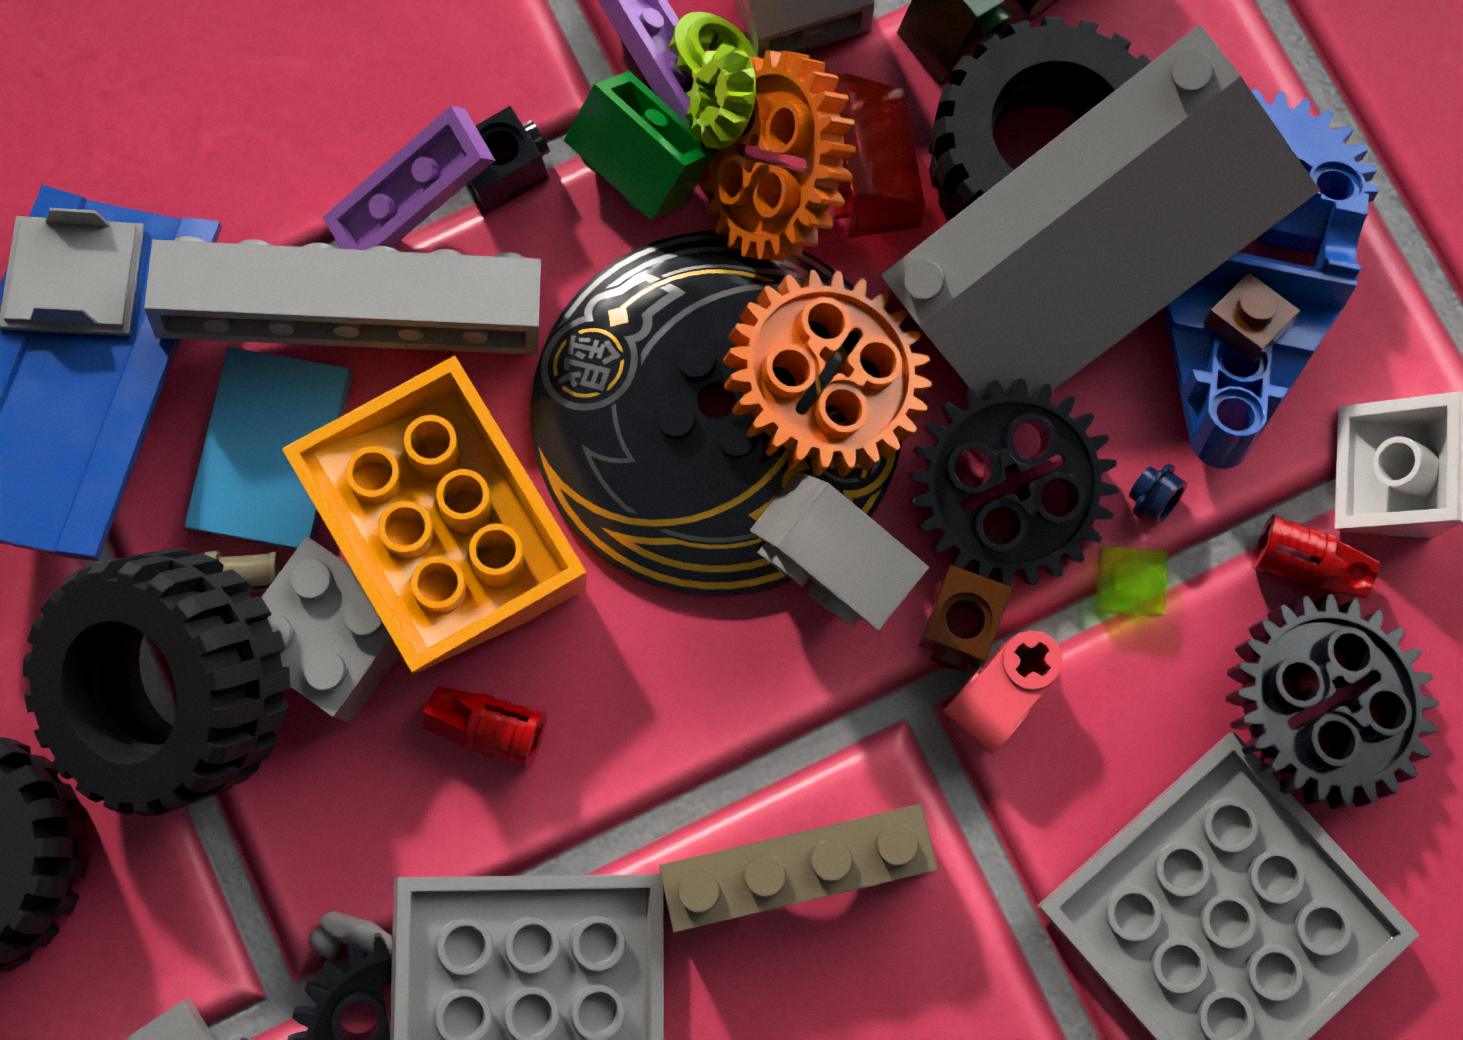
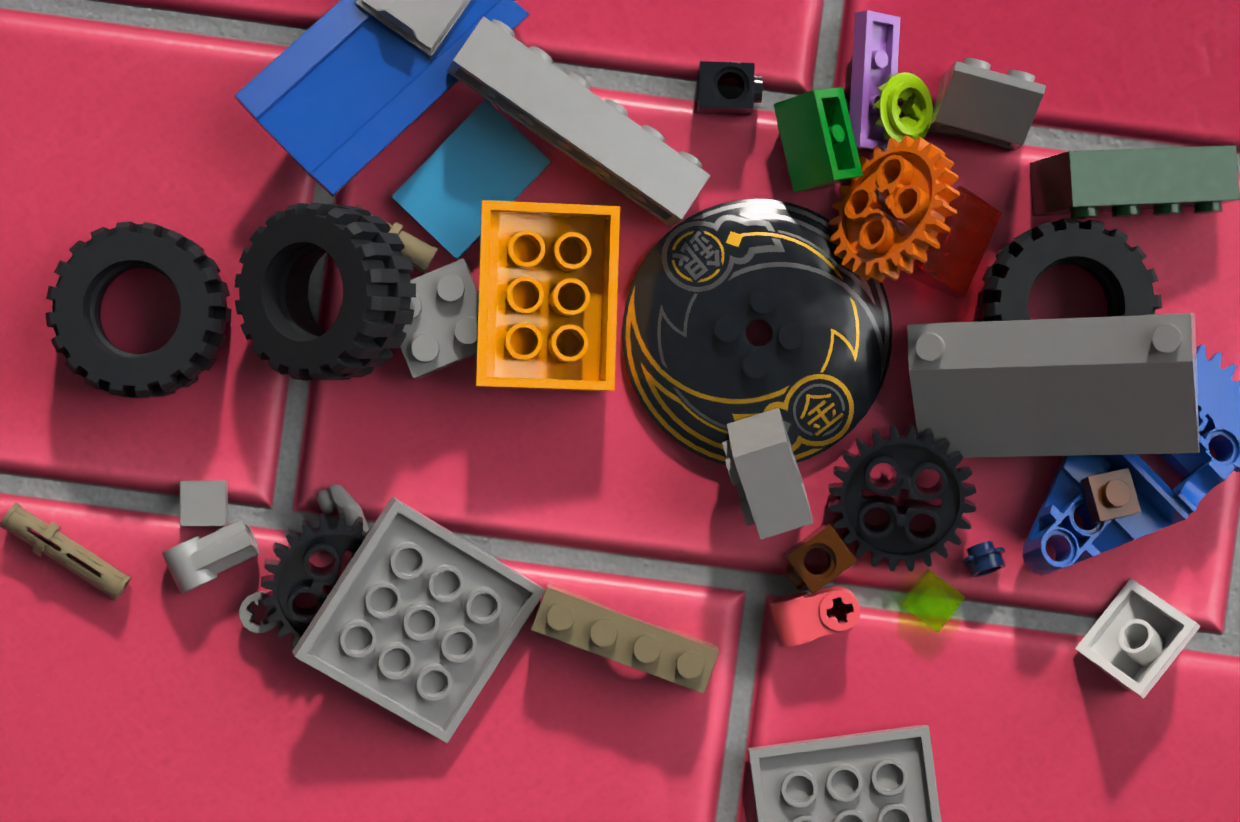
camera: 25 degrees right, 10 degrees up
medium lavender plate [323,106,495,250] -> none
red hinge [423,686,546,768] -> none
lime gear [685,44,756,149] -> none
orange gear [723,270,932,477] -> none
black gear [1225,594,1439,809] -> none
red hinge [1252,515,1381,598] -> none

